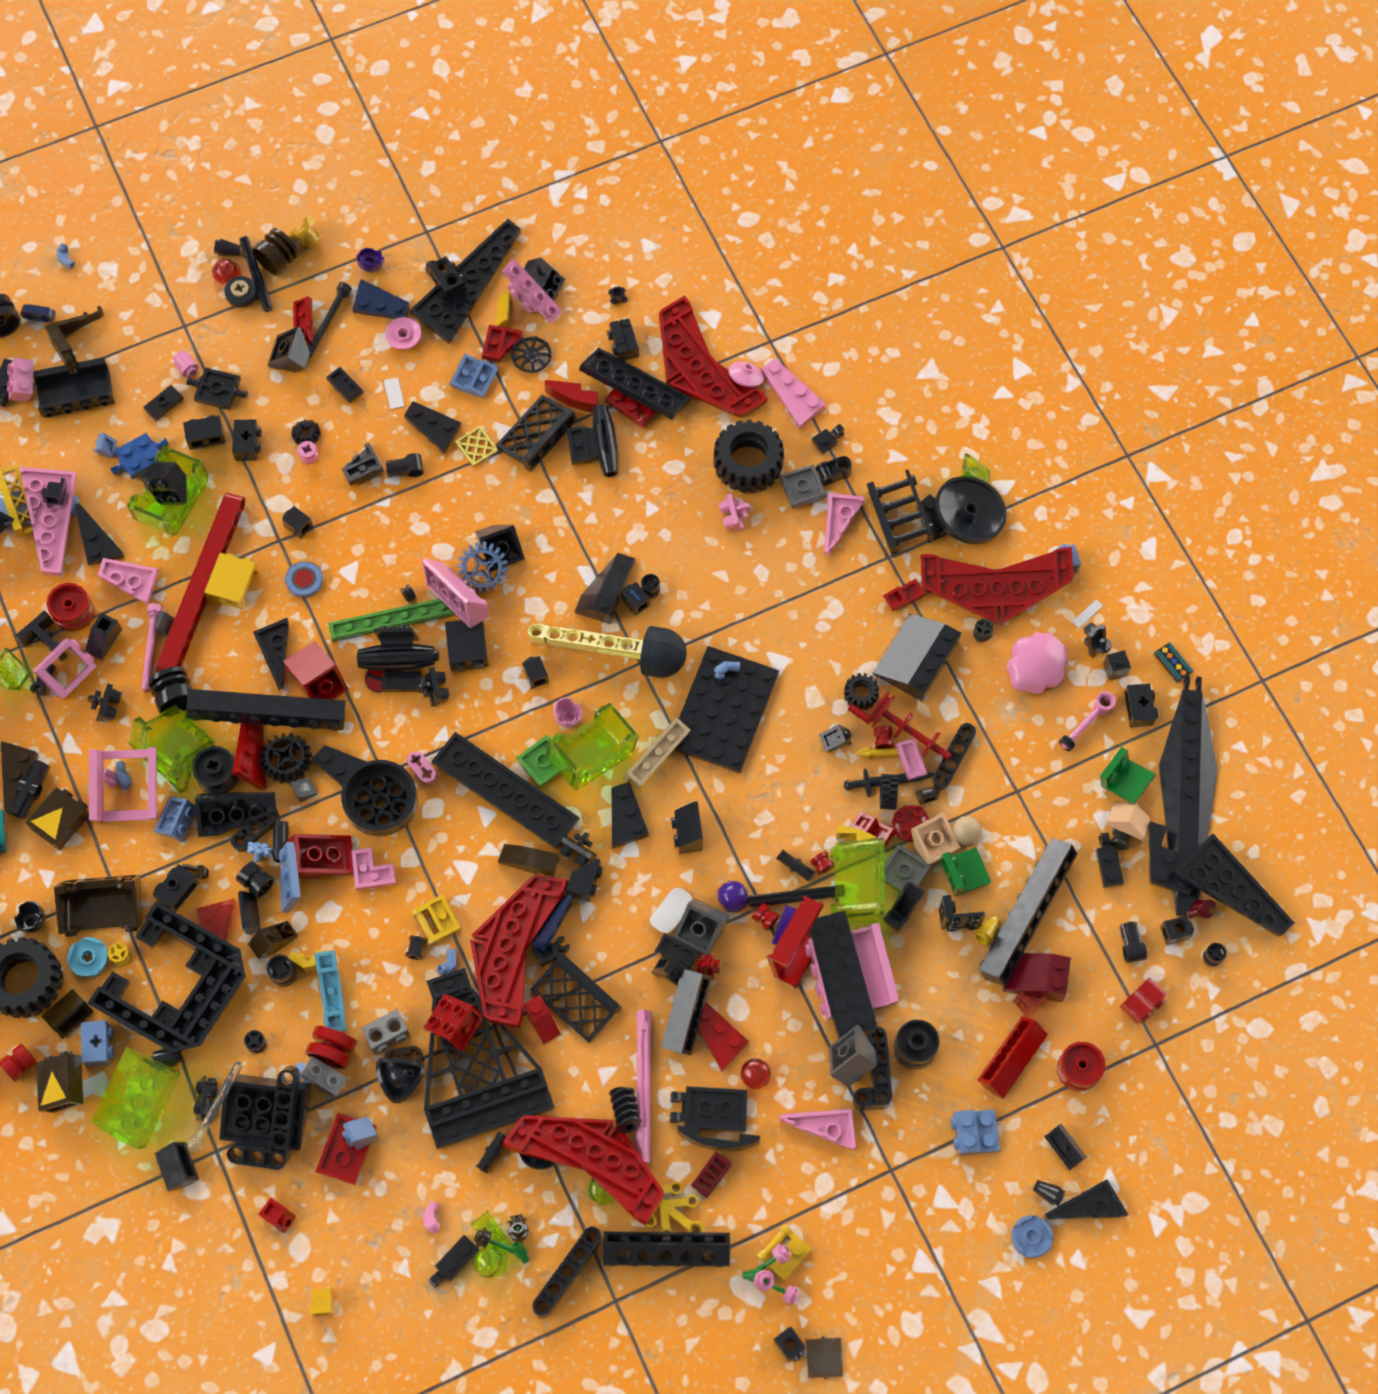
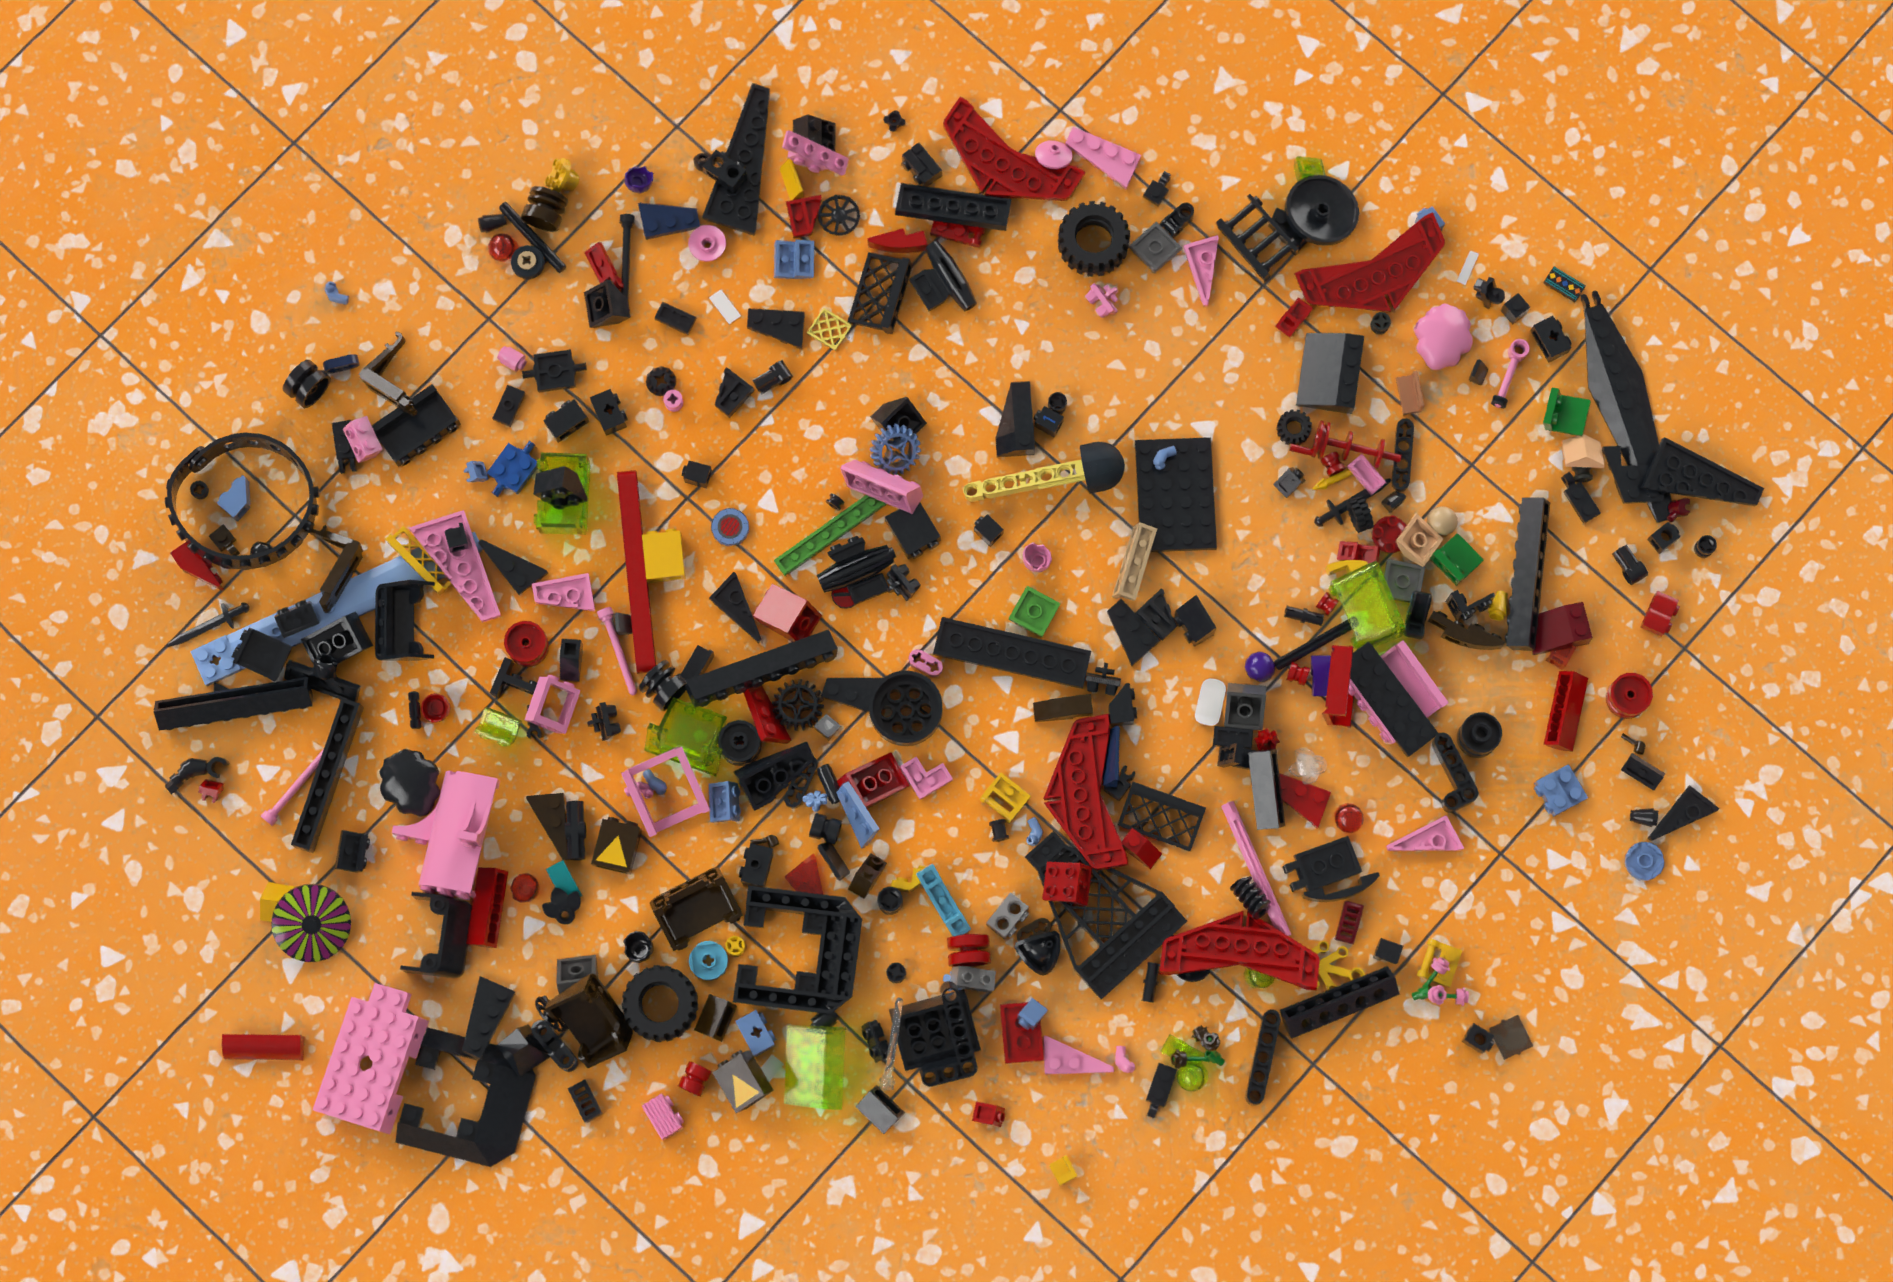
camera: 20 degrees left, 10 degrees up
clear neon green windscreen [545,703,639,791] -> none
dark grey slope [829,1025,877,1087] -> none
none -> black panel [681,645,715,679]
none -> bright pink wing [1043,1036,1114,1074]
none -> black wing [1135,588,1177,641]
none -> clear plate [1289,748,1327,784]
none -> black panel [1373,938,1403,964]
none -> nougat panel [1396,371,1424,415]
none -> dark brown slope [1428,611,1505,650]
none -> black slope [1469,359,1488,385]
none -> dark brown hand [1621,733,1646,755]

